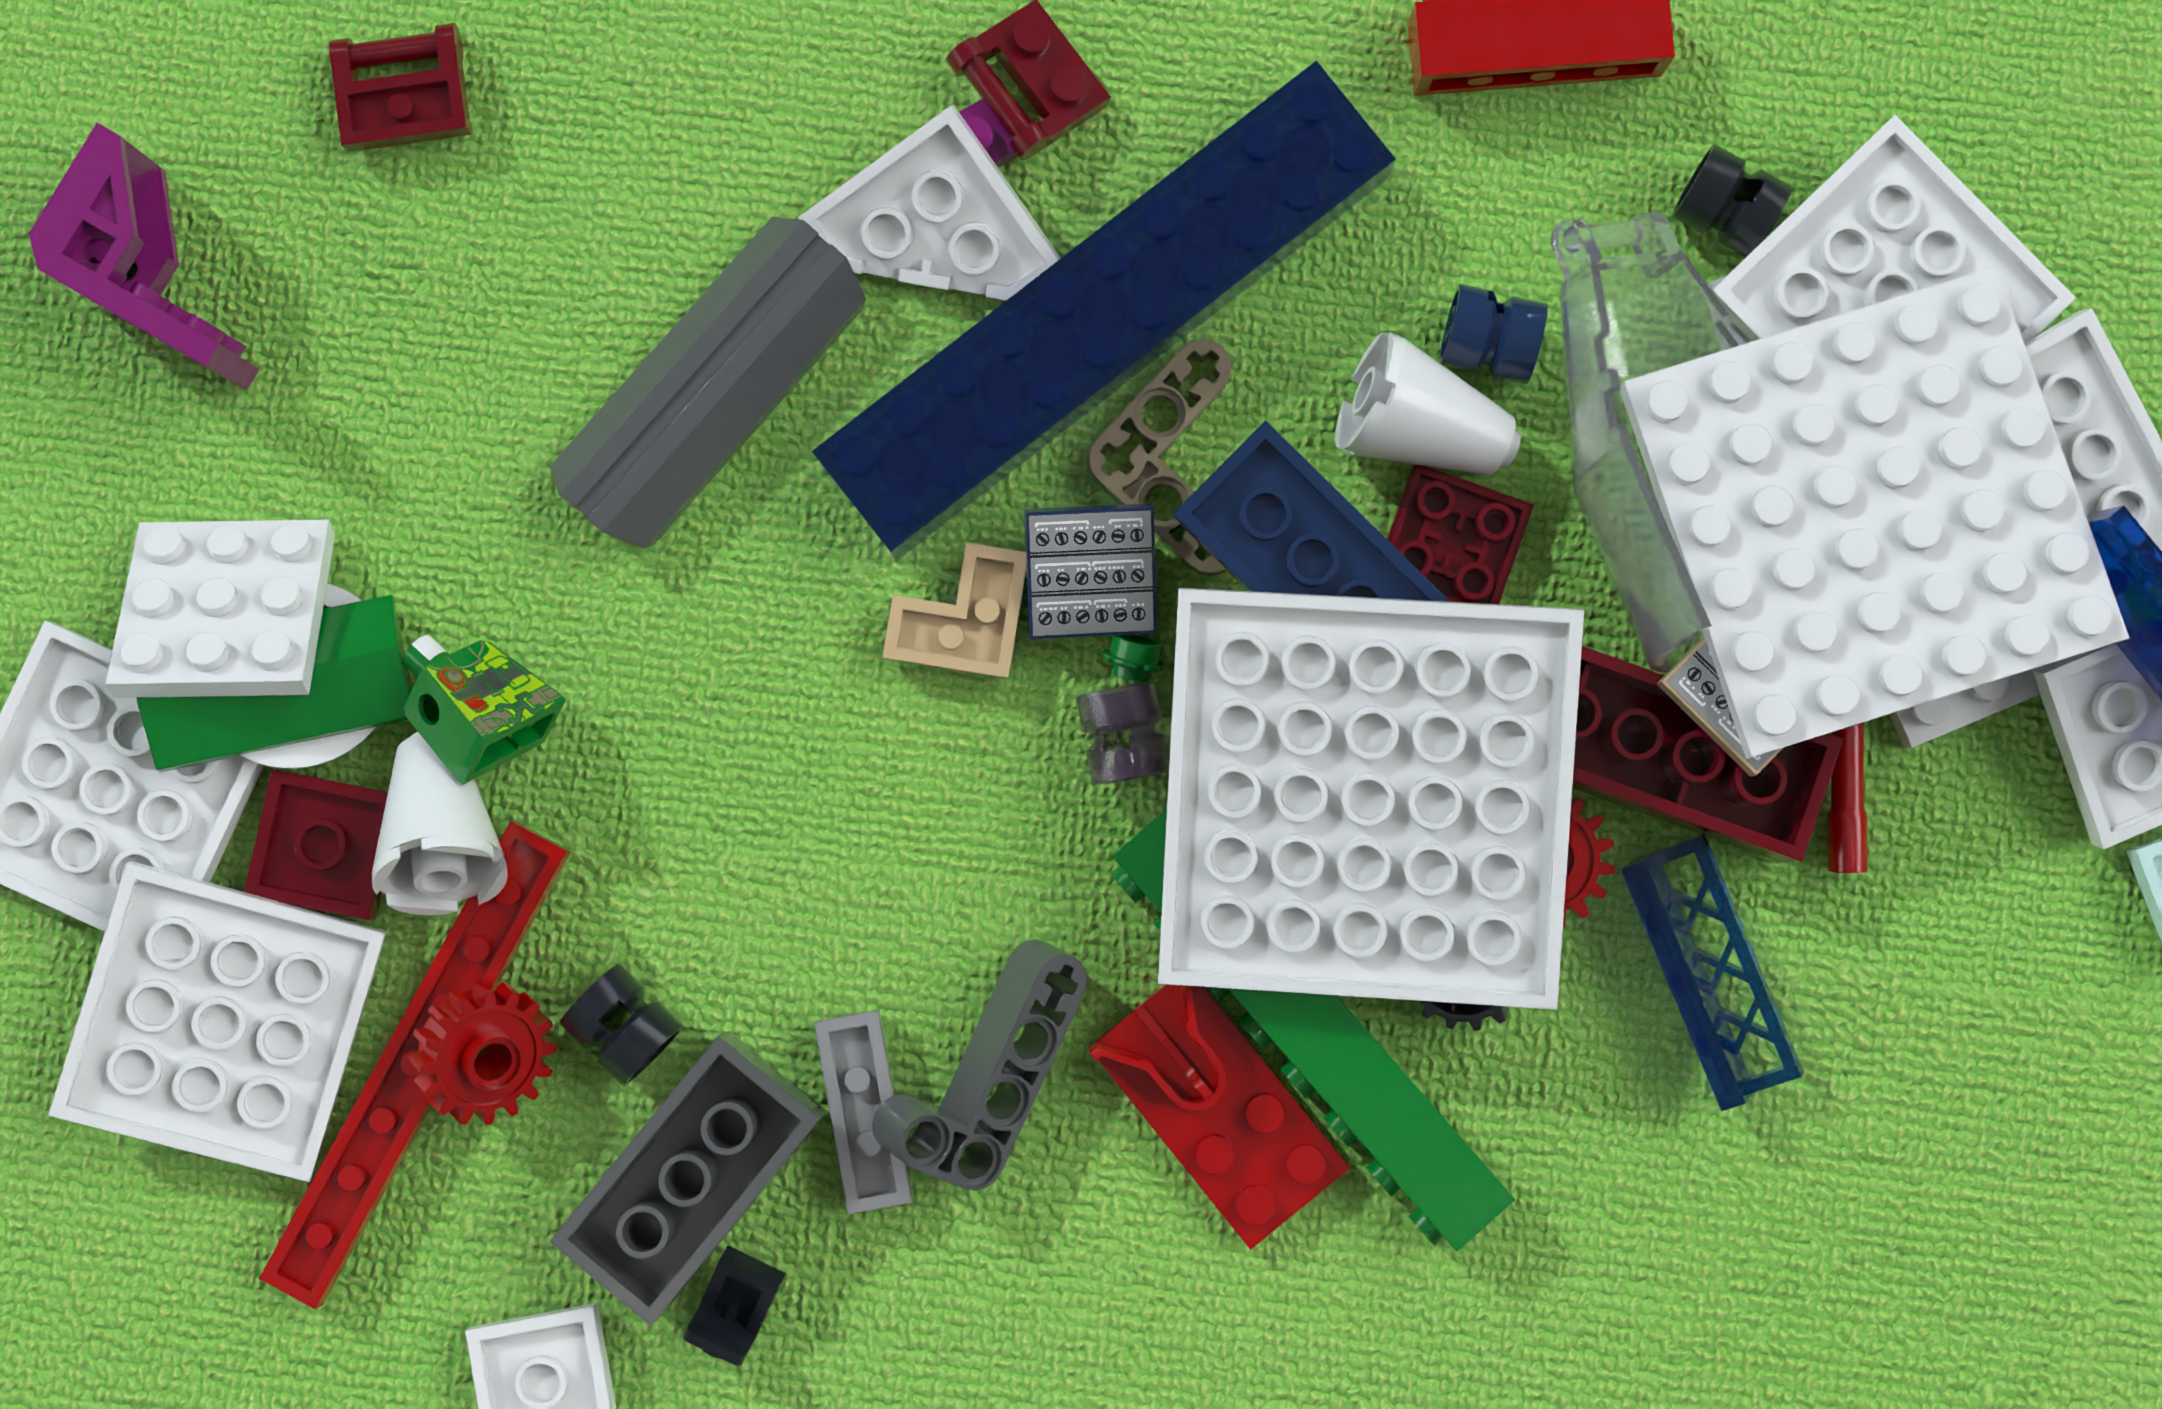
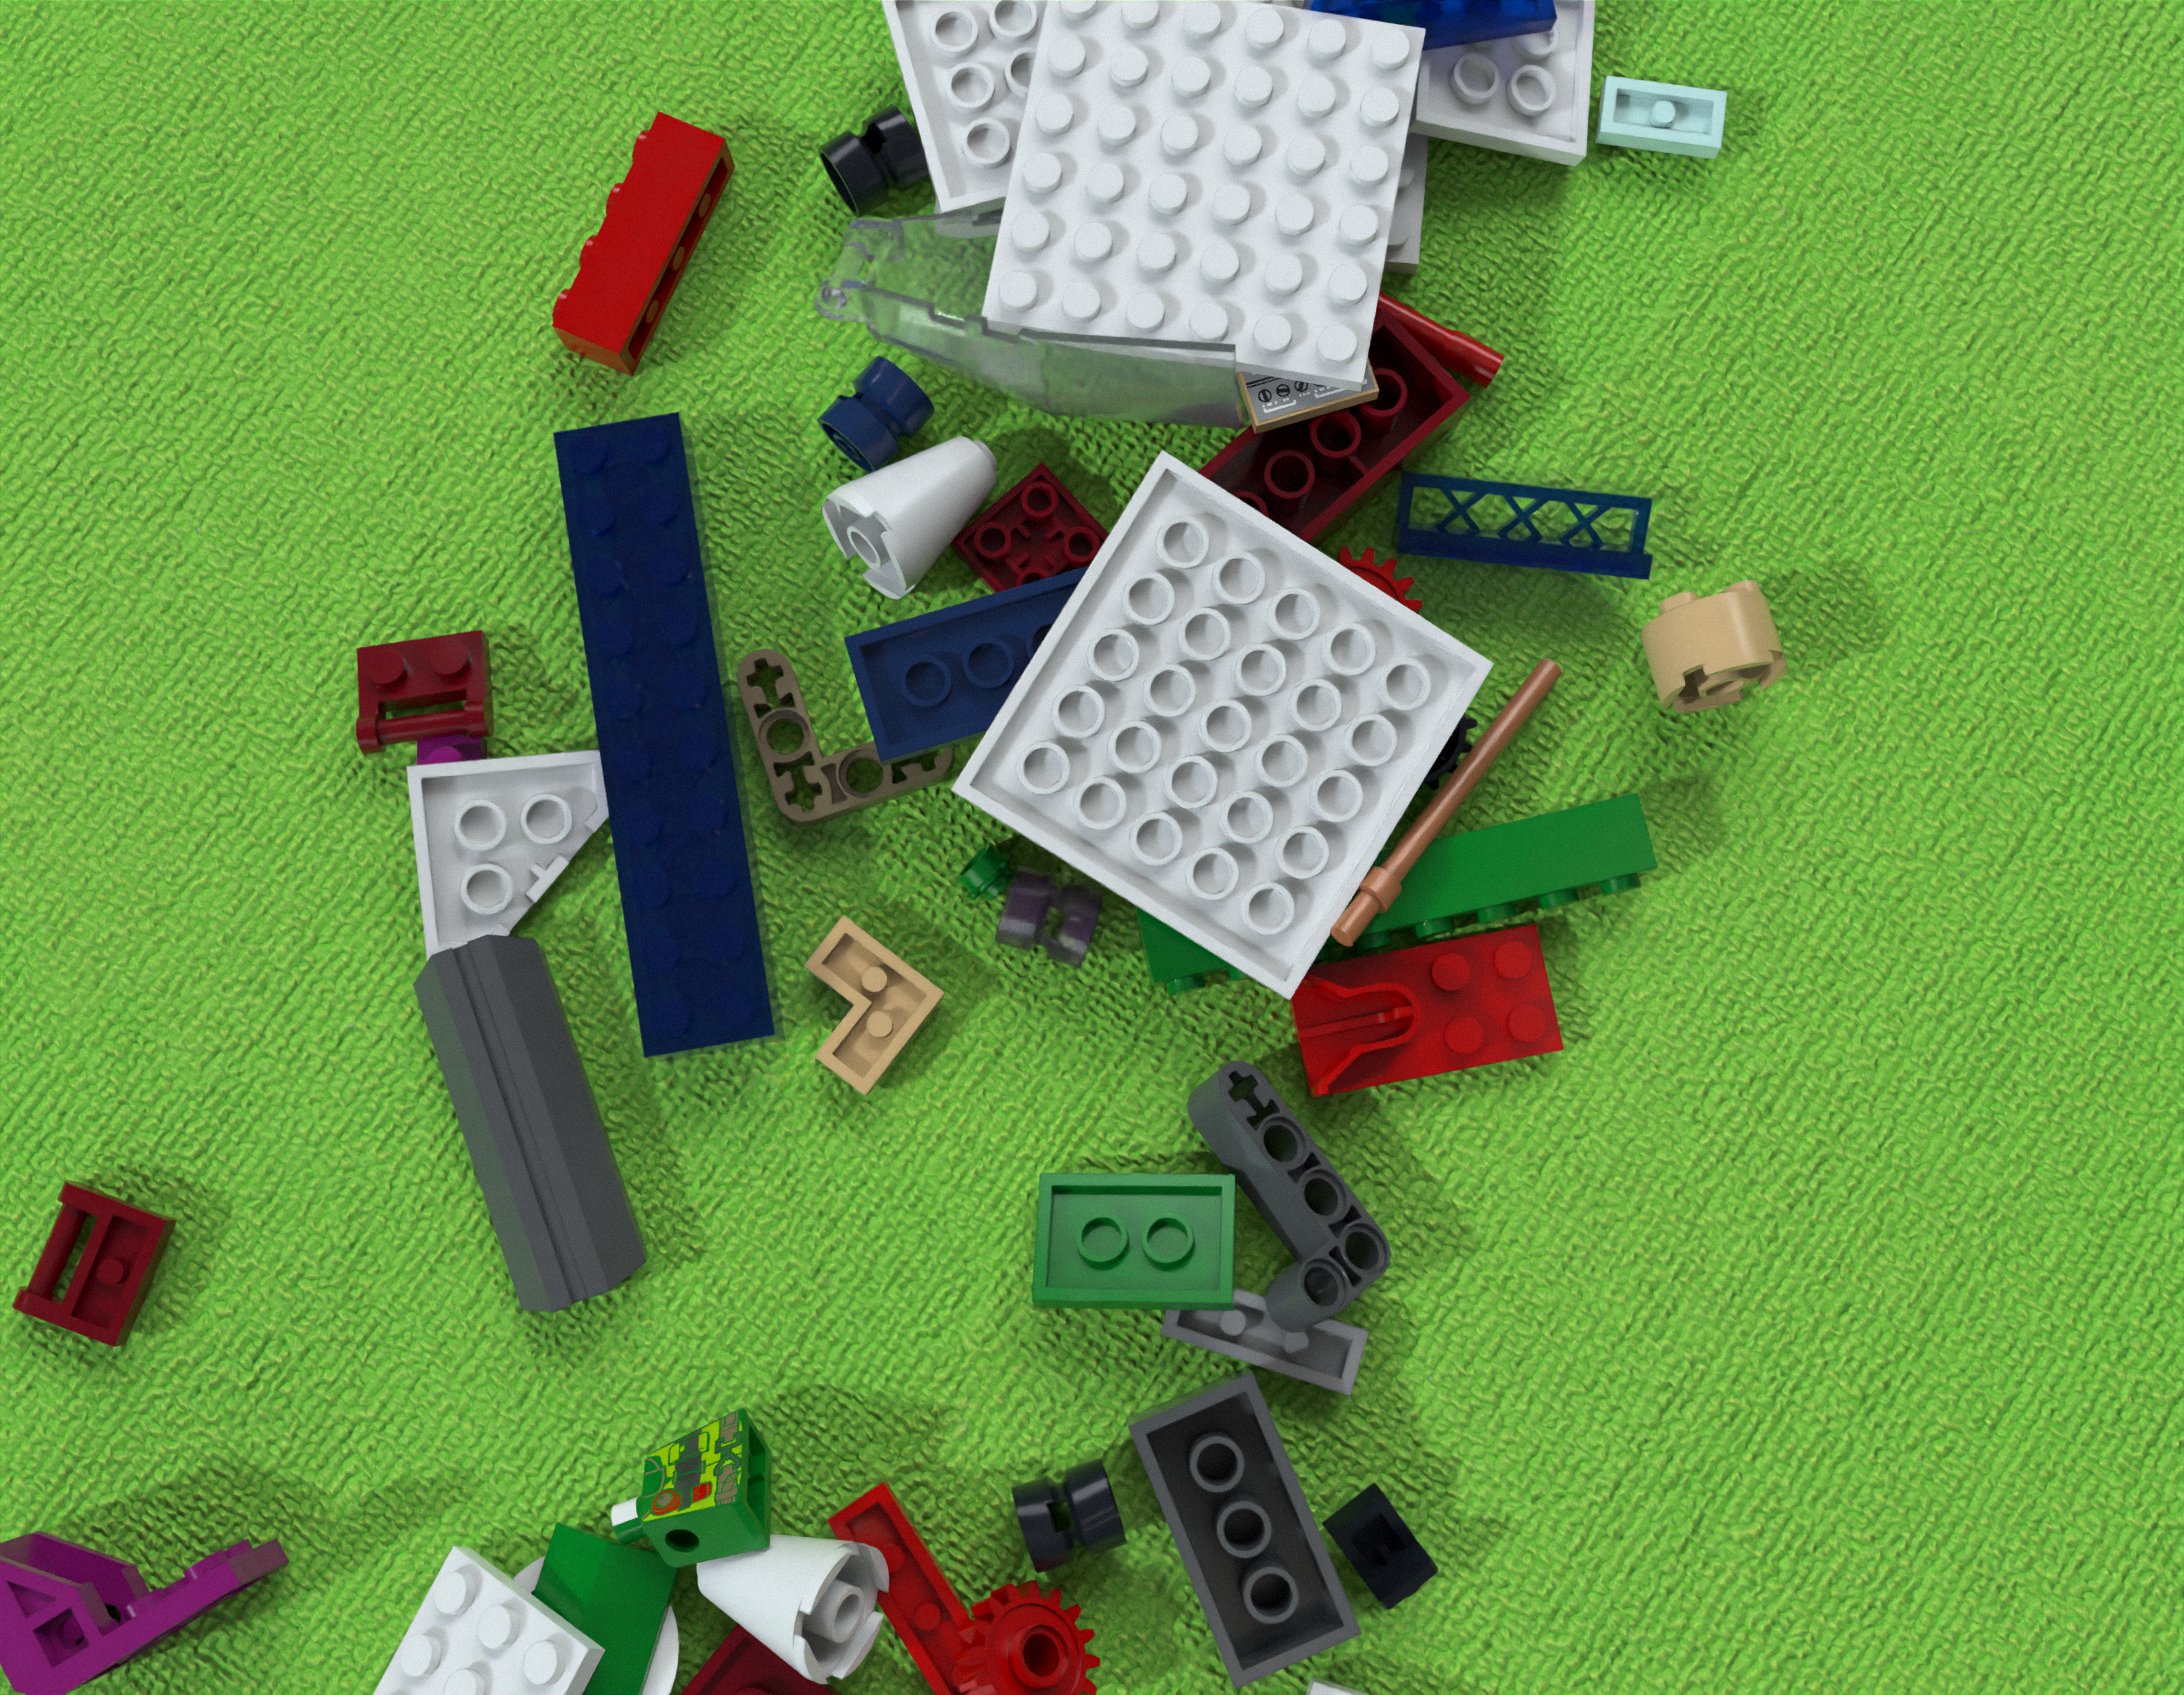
camera: 65 degrees left, 5 degrees down
light grey tile [1024,504,1157,639] -> none
none -> green plate [1032,1173,1237,1311]
none -> nougat bar [1330,659,1562,946]
none -> tan brick [1640,580,1789,713]

